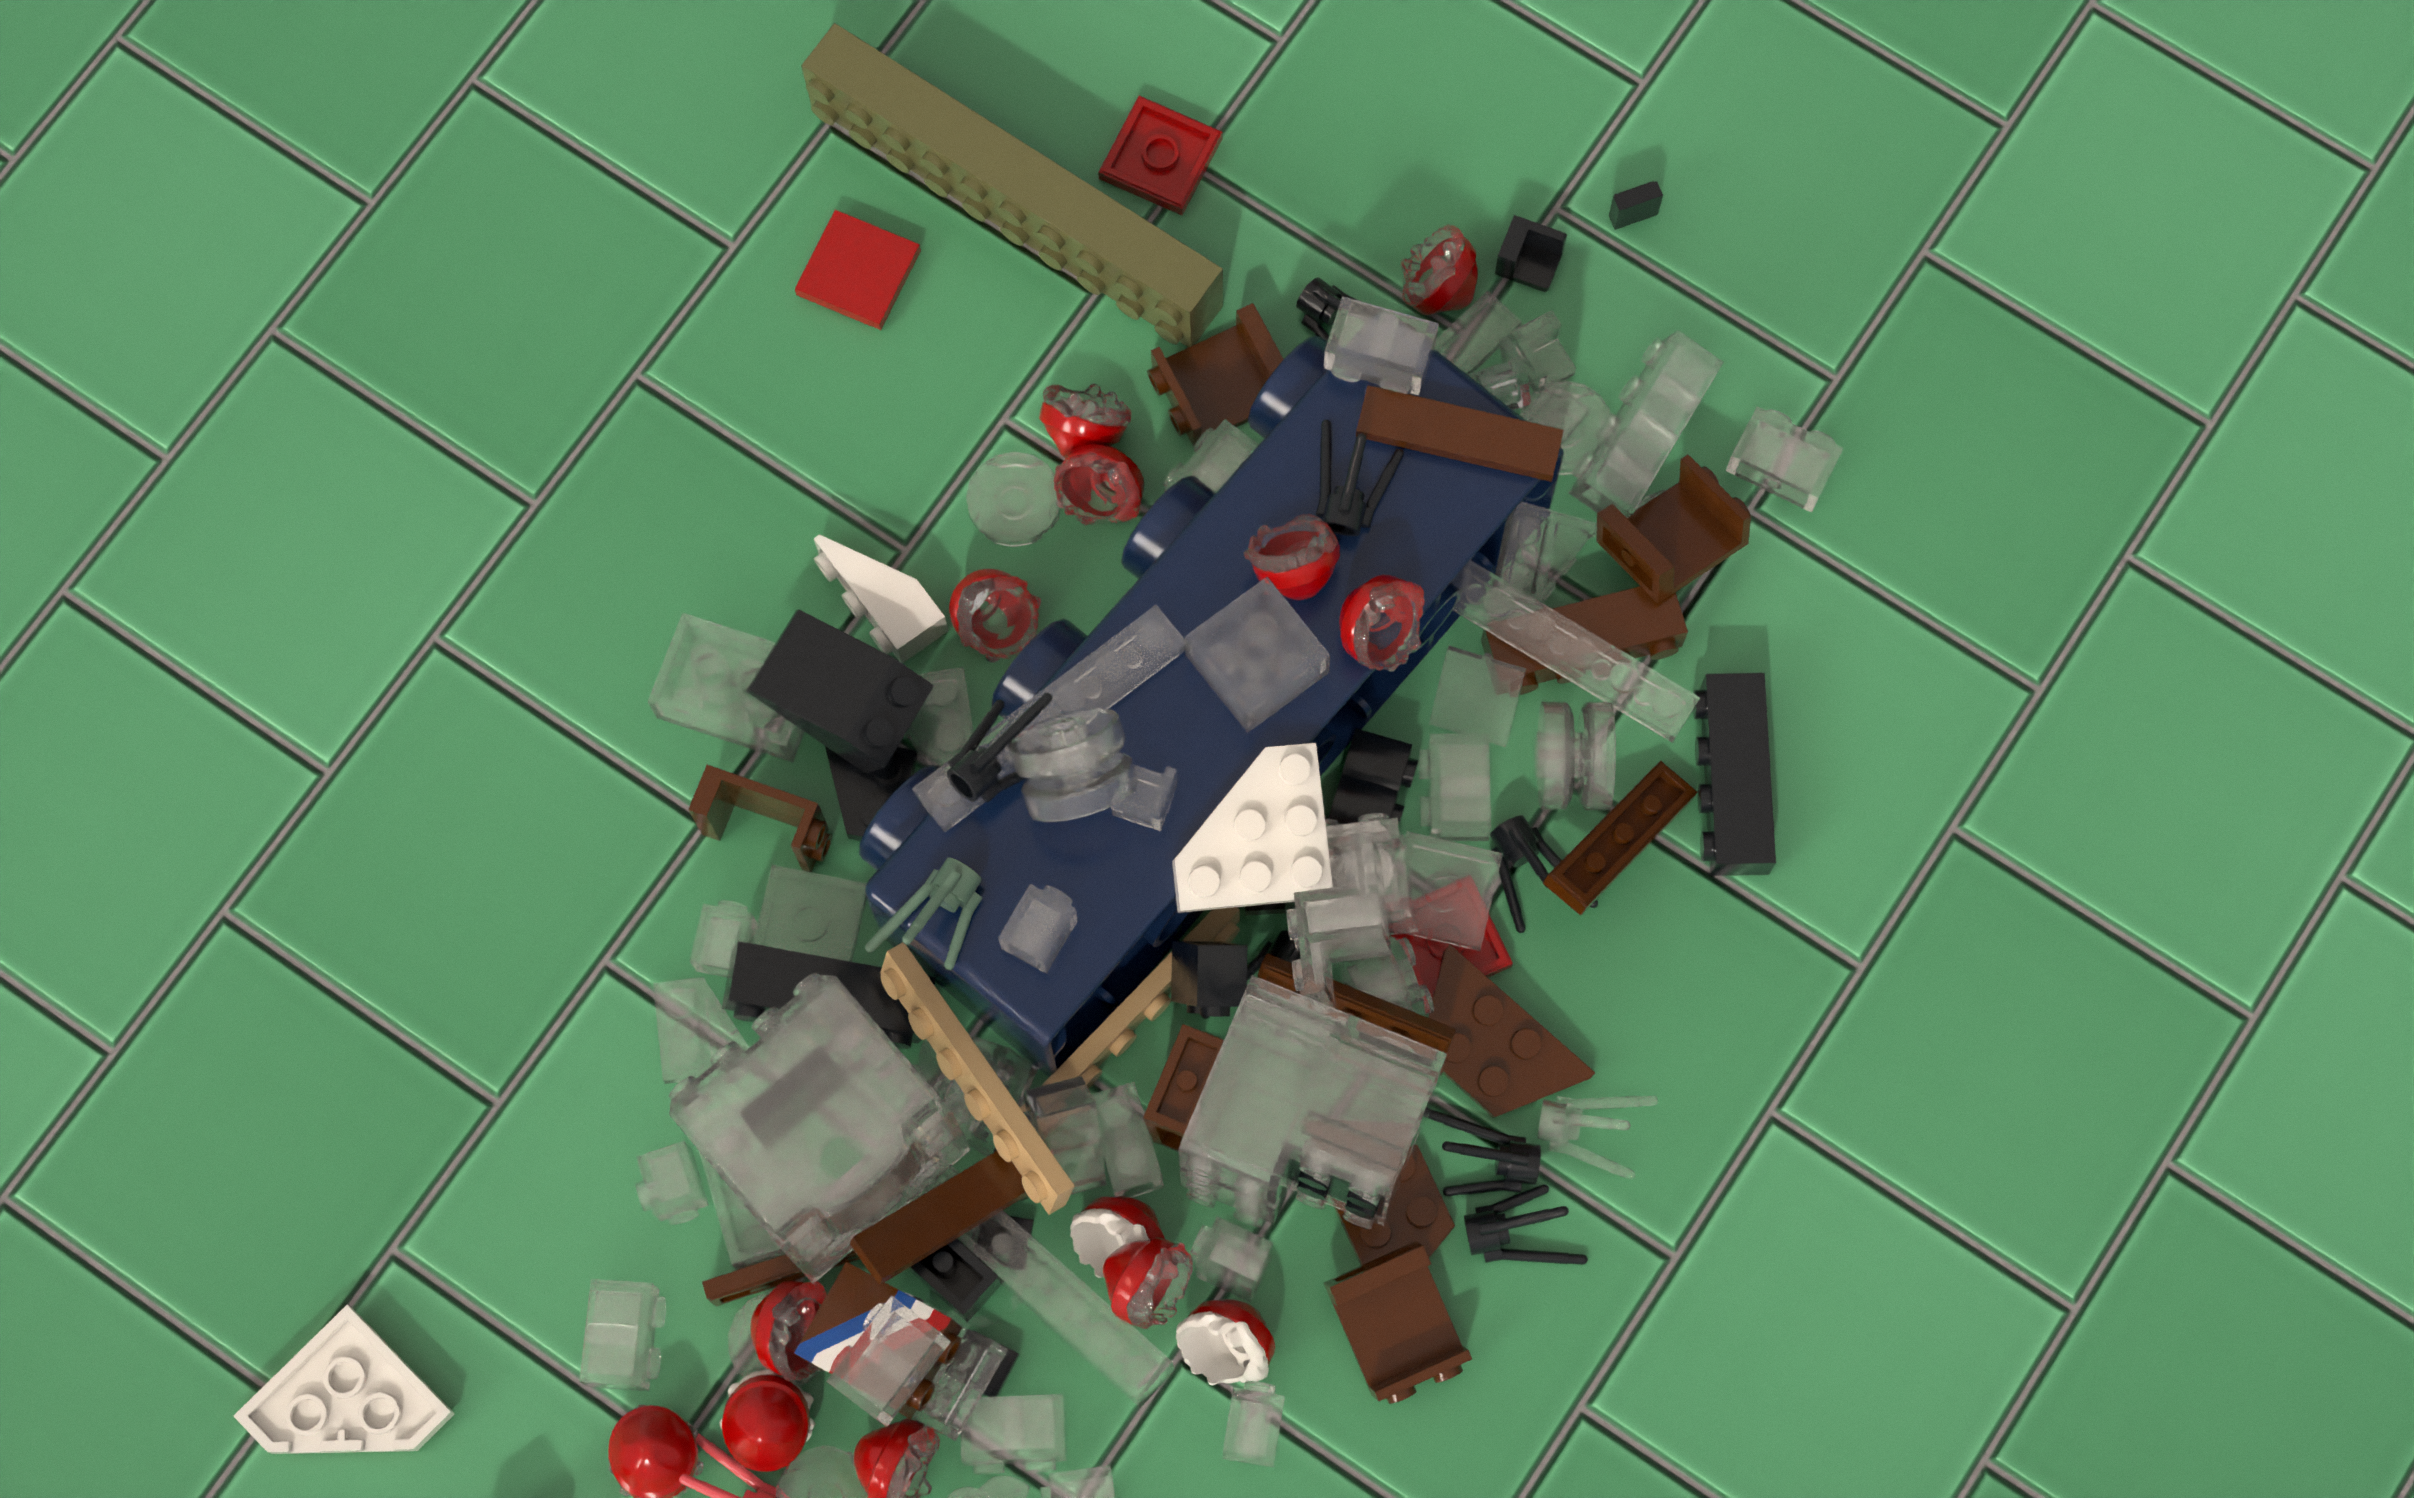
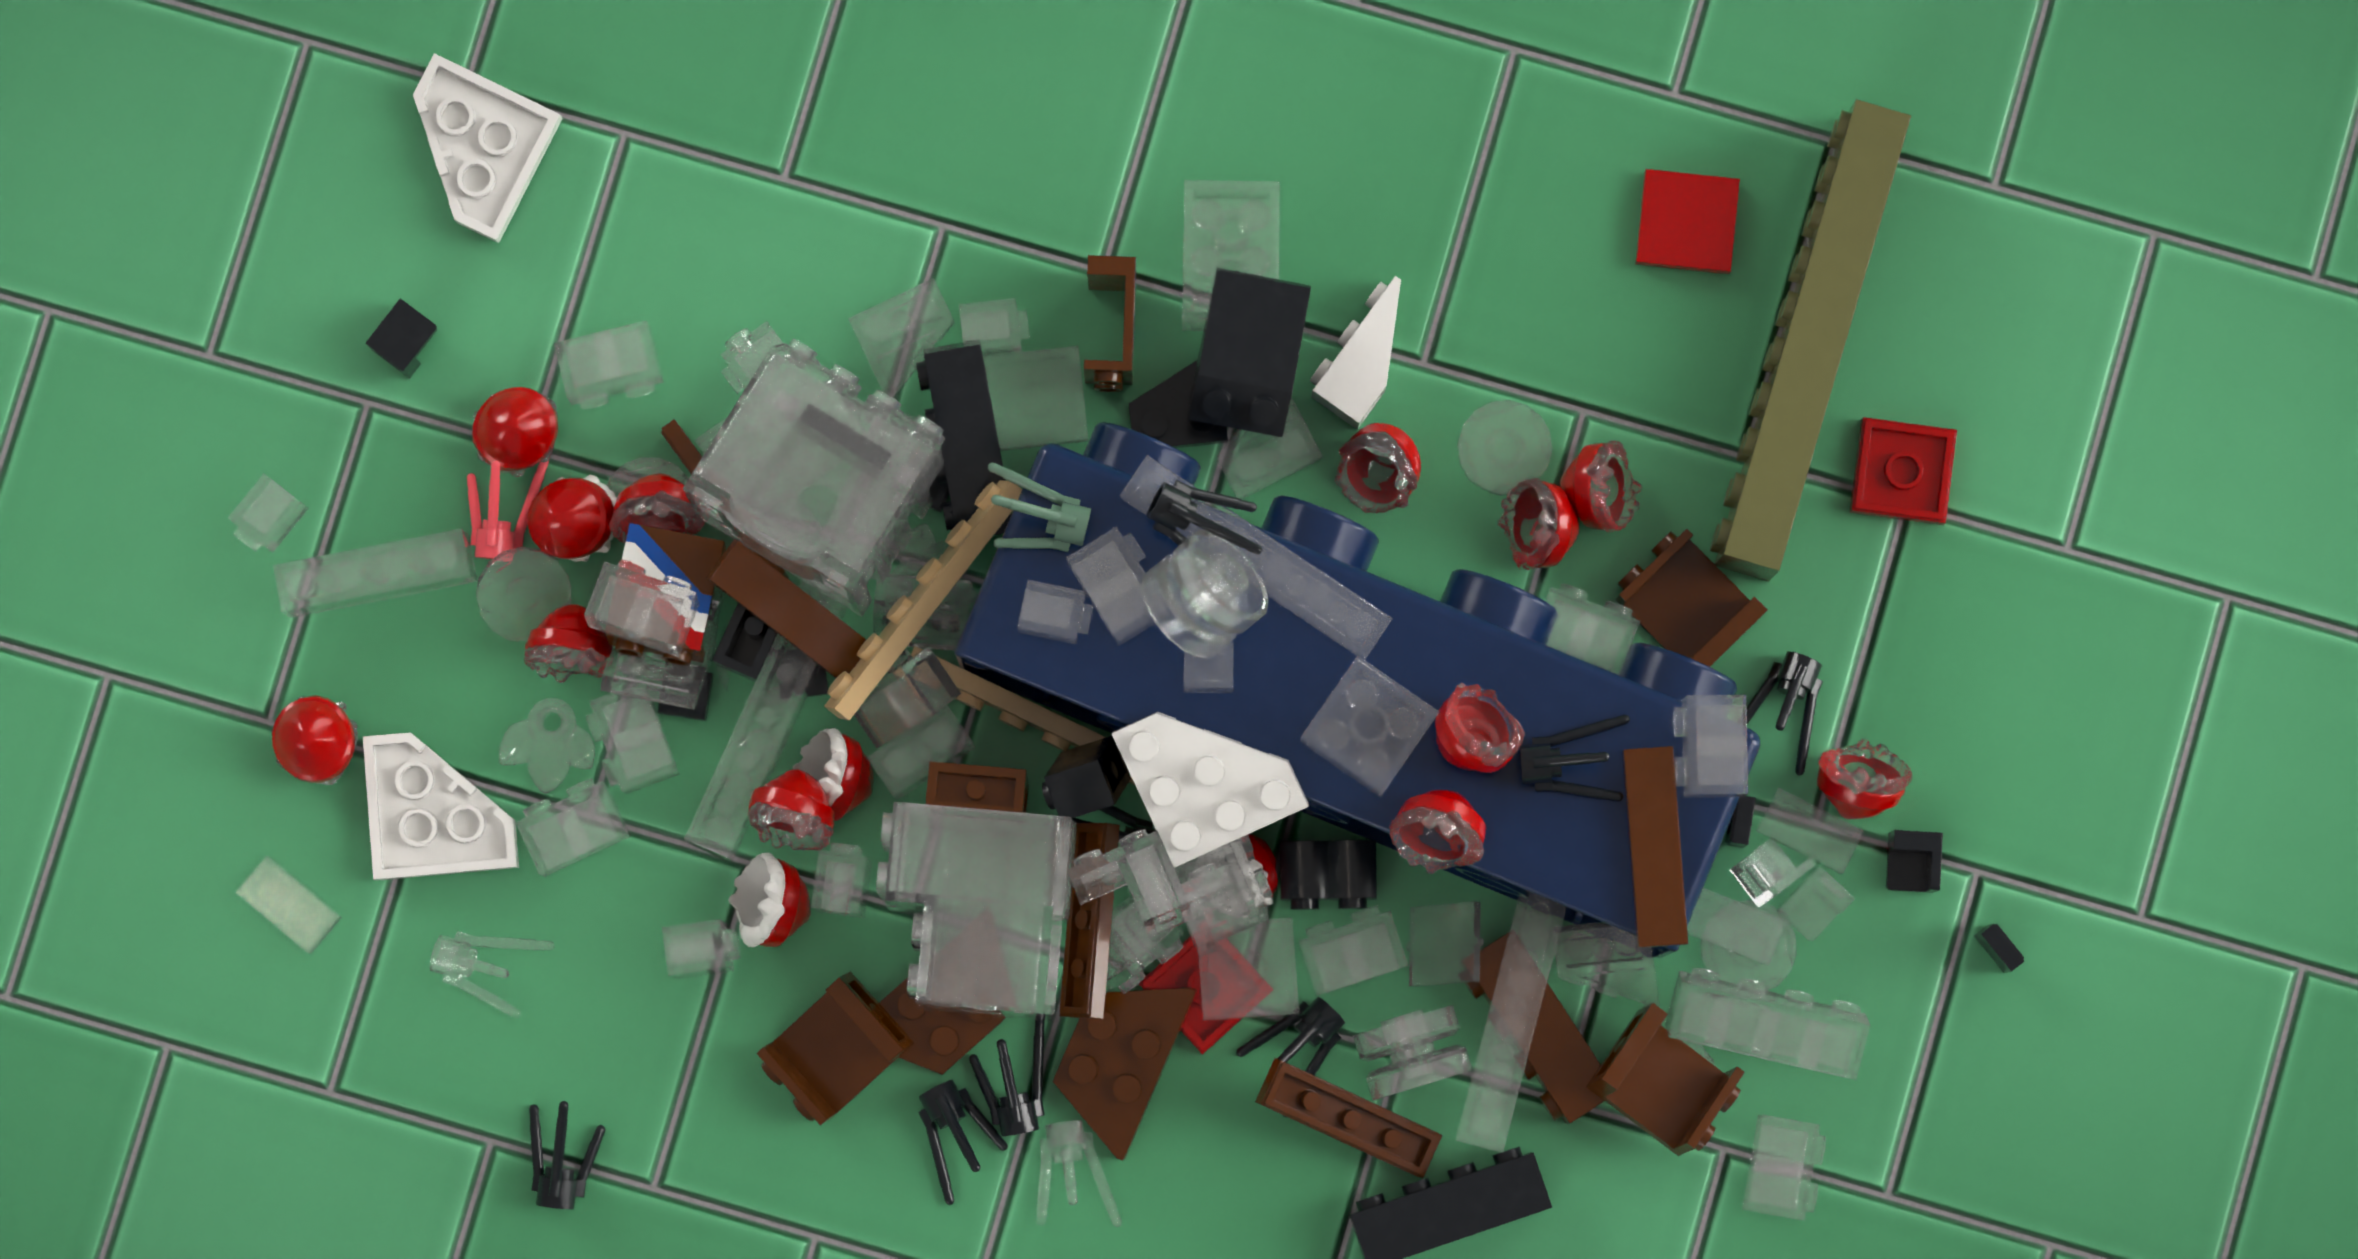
camera: 70 degrees right, 10 degrees up
none -> clear brick [1066,527,1172,646]

